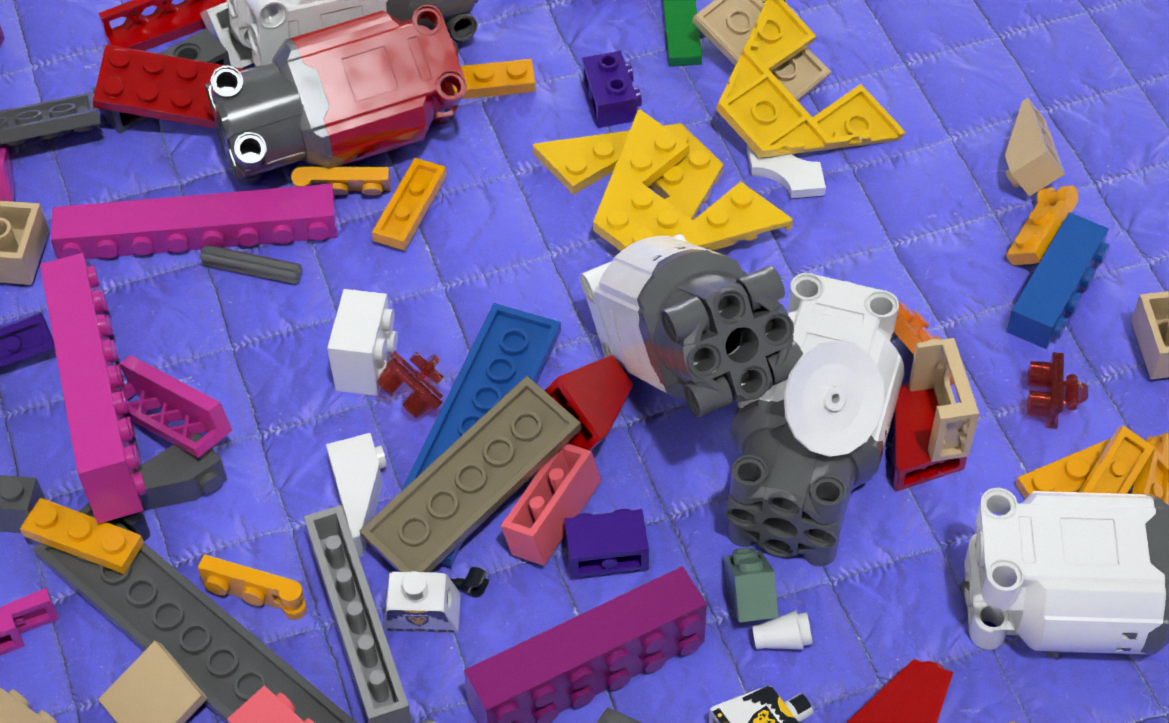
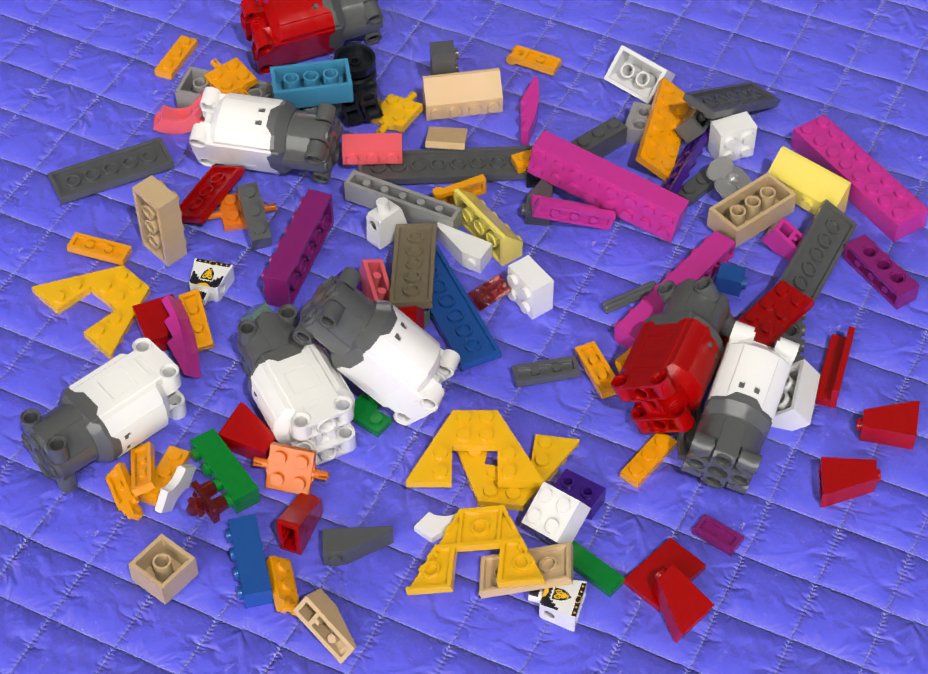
camera: 135 degrees right, 5 degrees down
black hand [451,567,489,598] -> none
white cone [752,610,813,650] -> none
white piece [784,340,885,457] -> none
tan window [908,338,979,462] -> none
none -> white tile [155,464,196,513]
none -> dark pink slope [161,295,201,379]
none -> light orange plate [178,289,215,352]
none -> green brick [189,428,260,514]
none -> red slope [277,493,323,555]
none -> dark grey slope [323,526,394,566]
none -> light yellow slope [454,188,523,266]
none -> dark grey plate [512,355,580,388]
none -> white brick [521,482,591,544]
none -> blue brick [715,262,748,297]

